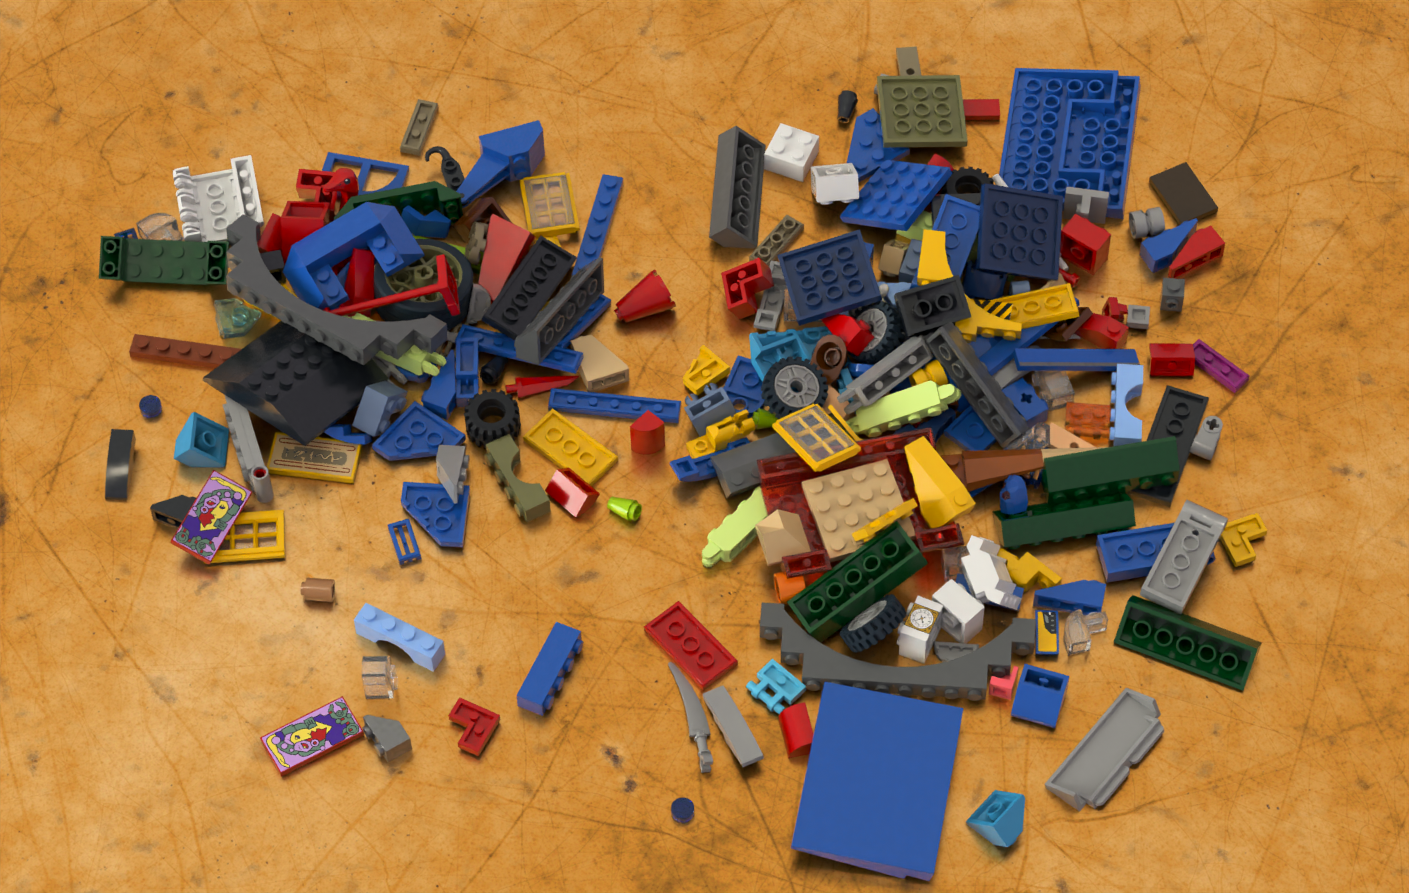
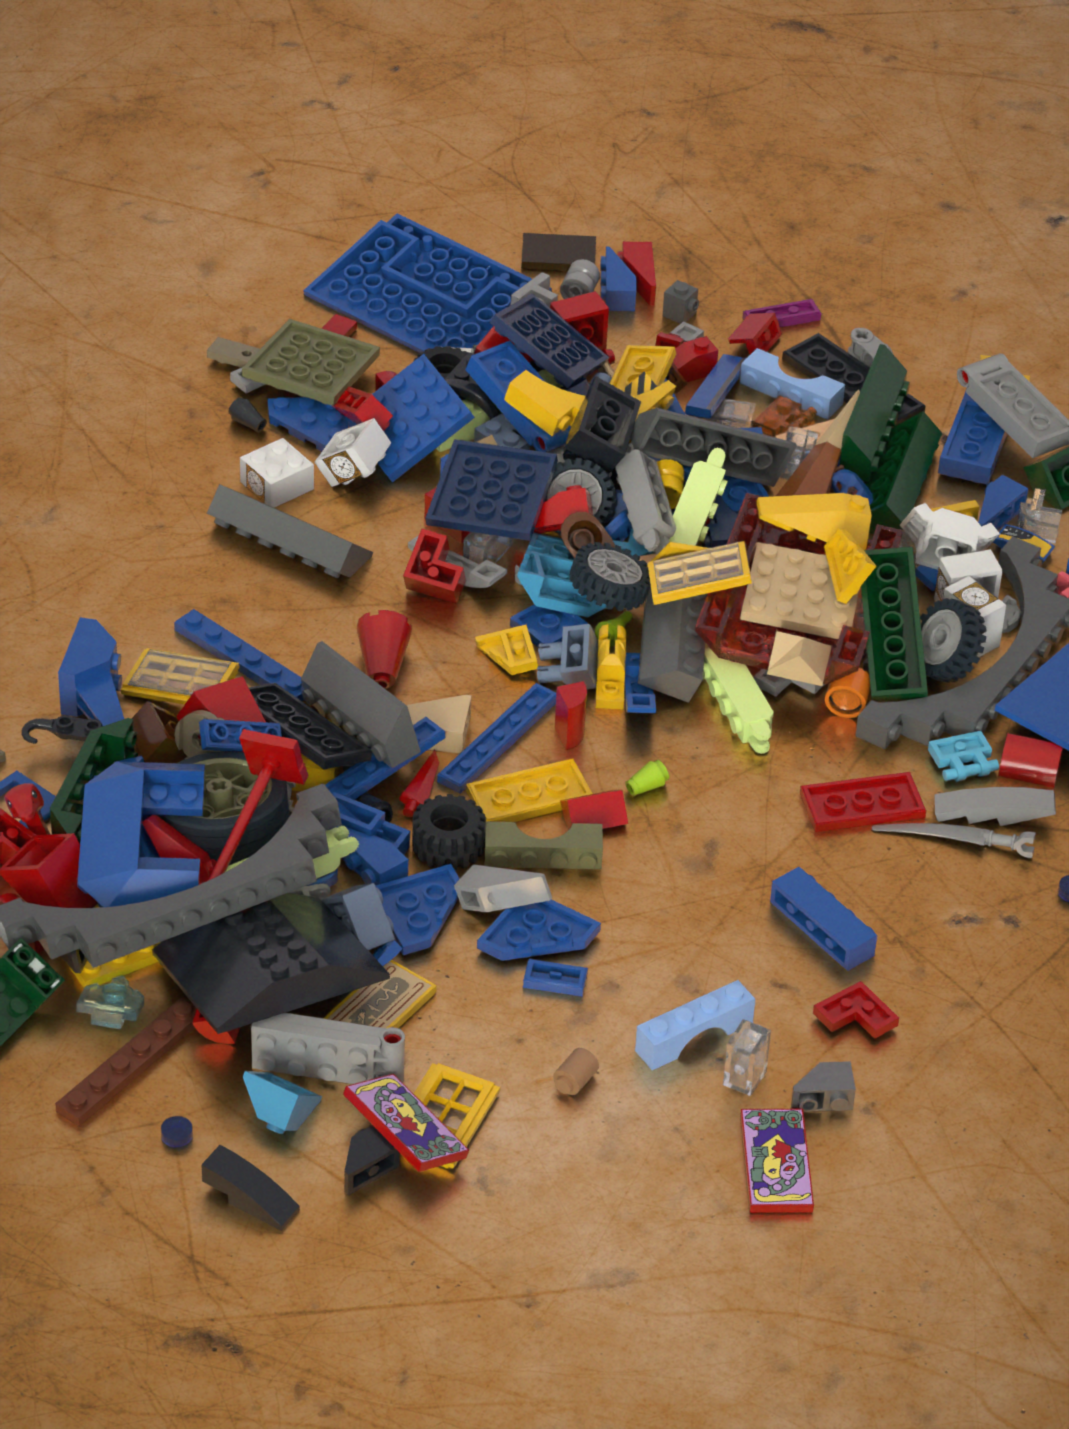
camera: 65 degrees left, 15 degrees down
dark tan tile [749,215,804,266] -> none
none -> blue tile [199,719,282,752]
none -> red slope [333,387,393,431]

